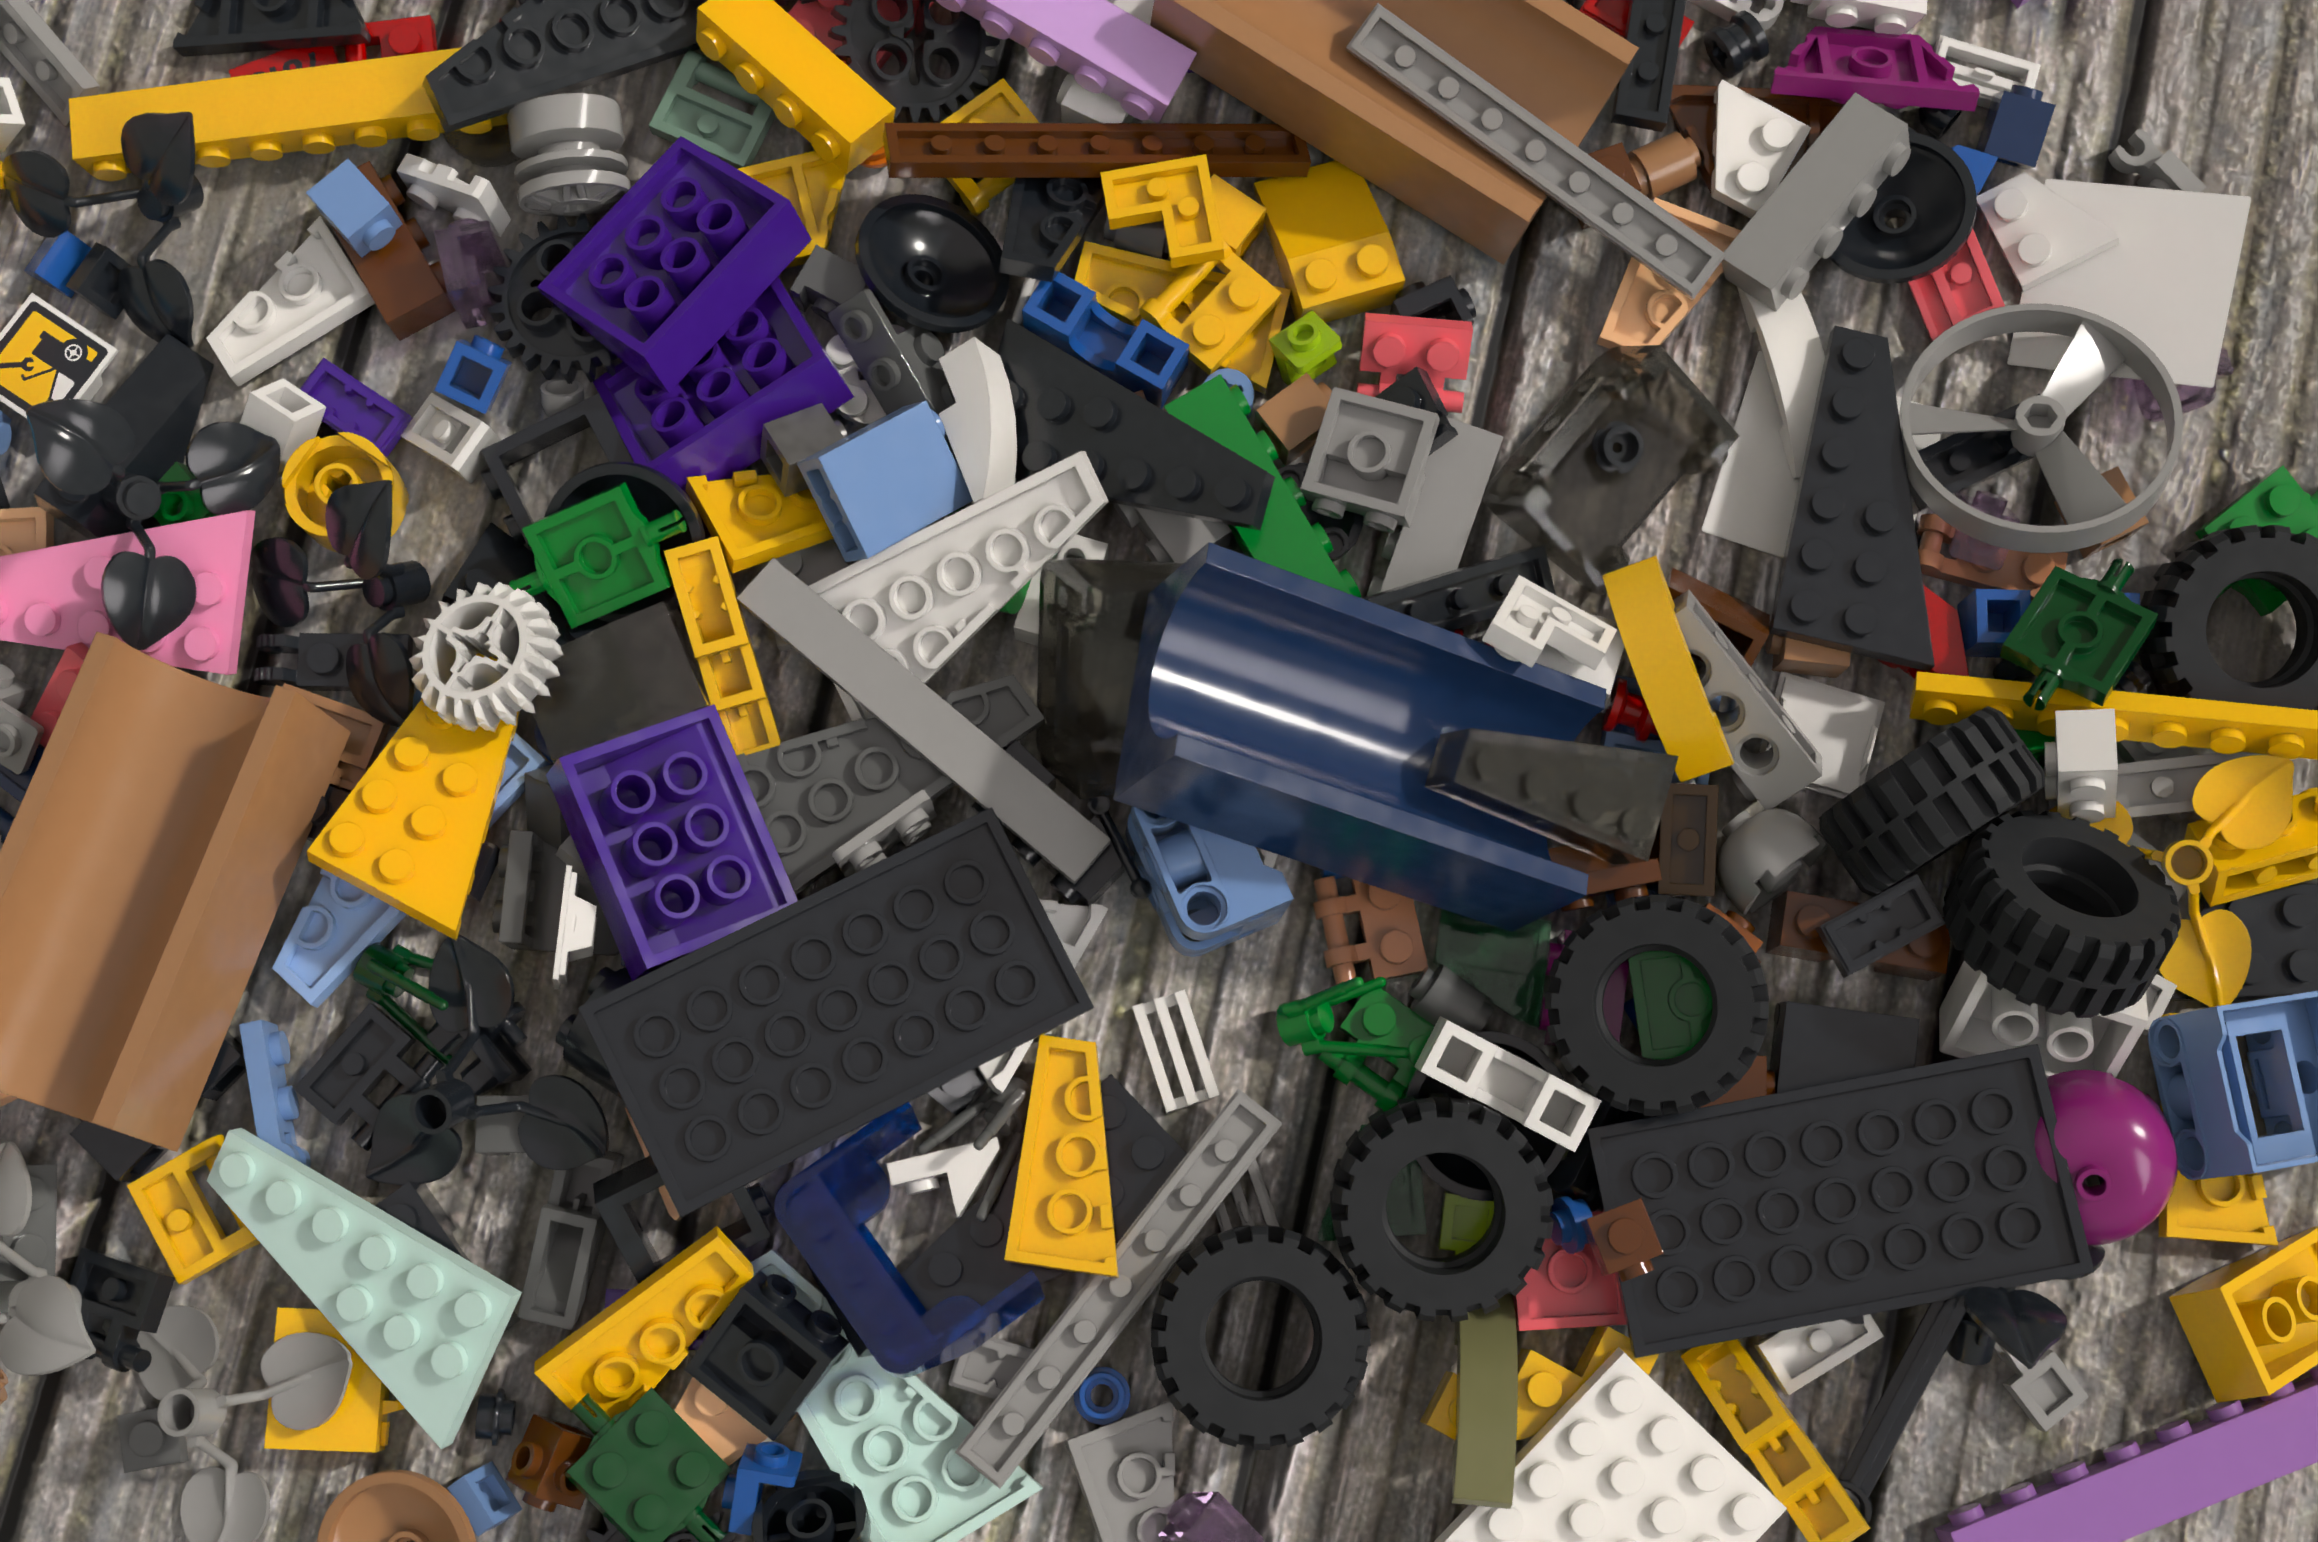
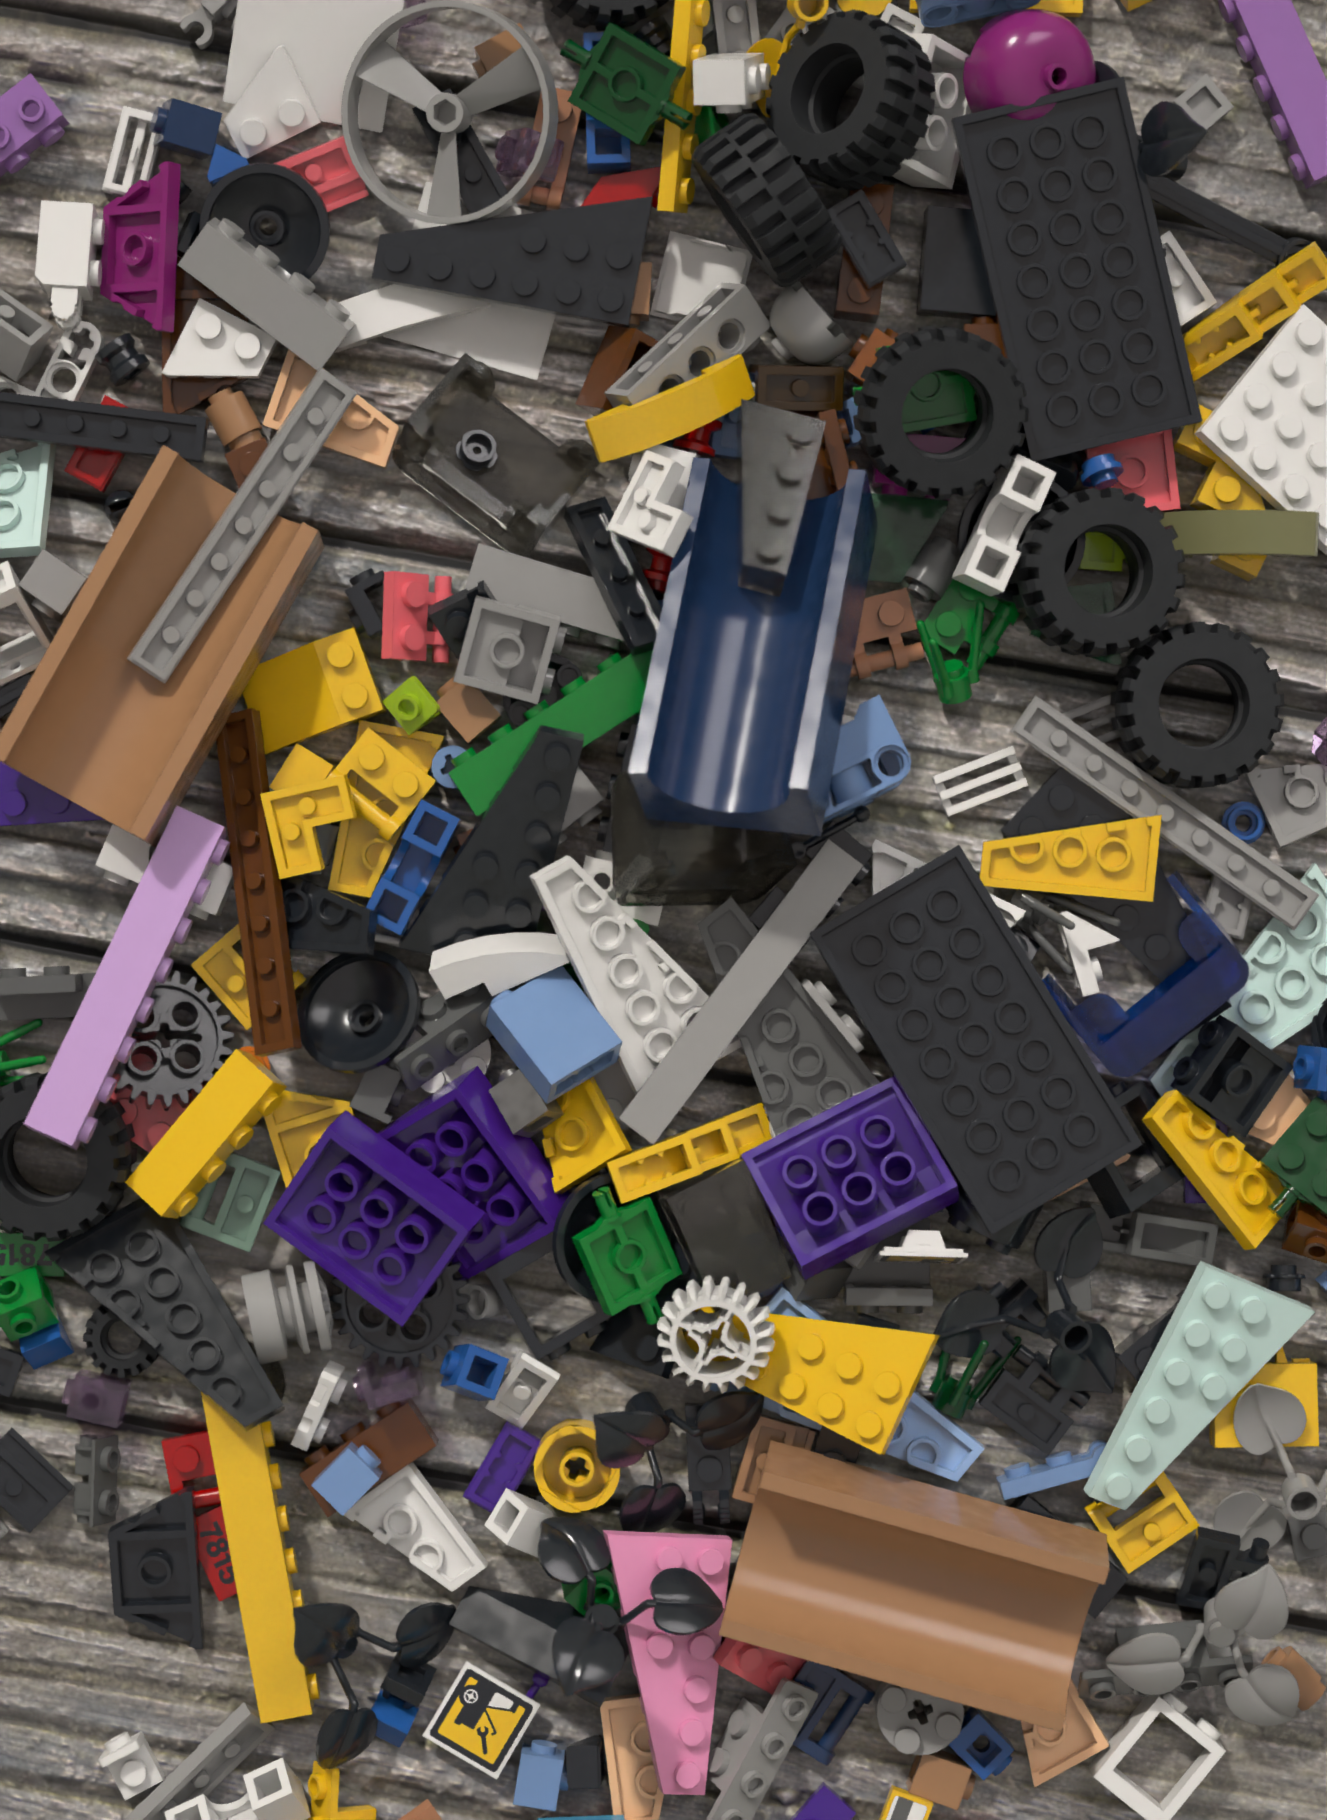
camera: 90 degrees left, 10 degrees up
reddish brown brick [1581,1198,1664,1282] -> none

